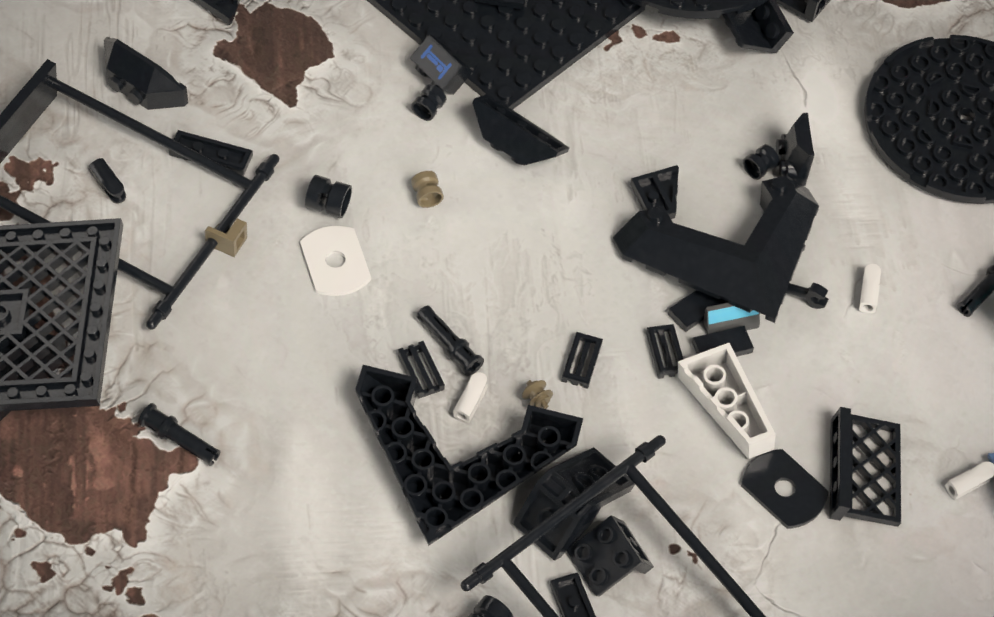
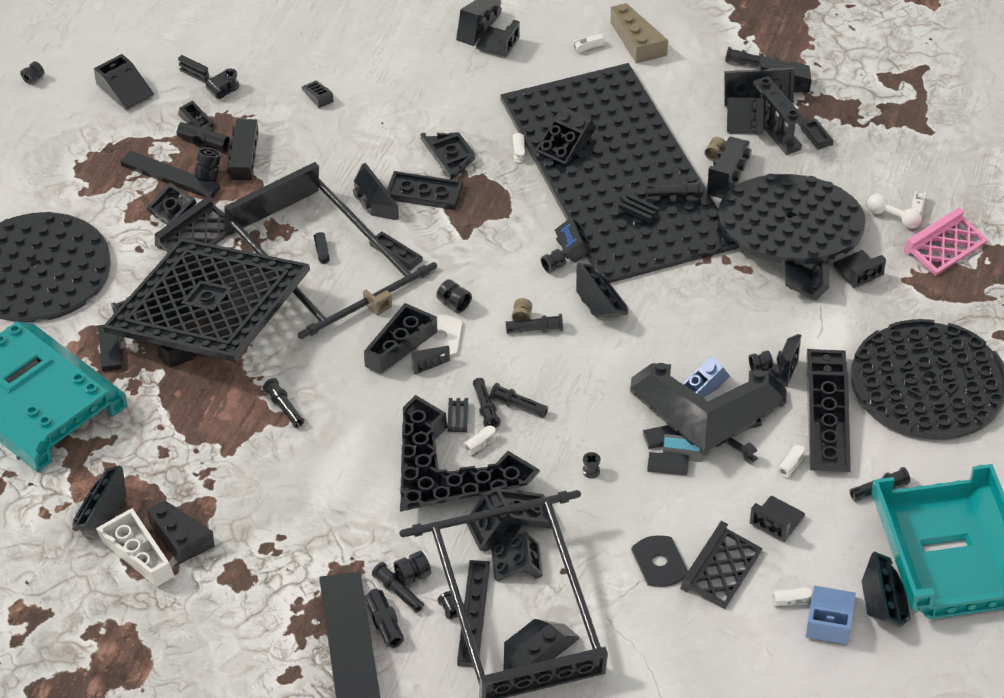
camera: 30 degrees right, 10 degrees down
dark tan wheel [522,380,553,409] -> none
black tile [561,332,603,389] -> none
black wing [630,165,679,219] -> none
black tile [646,324,683,379] -> none
white wedge [678,343,775,459] -> none
none -> black wedge [364,303,438,374]
none -> black tile [387,171,463,210]
none -> black slope [411,345,450,374]
none -> black pin [490,383,549,418]
none -> black pin [505,314,563,333]
none -> black bush [583,452,601,478]
none -> medium blue slope [683,356,730,398]
none -> black bracket [750,496,805,542]
none -> black slope [806,349,851,472]

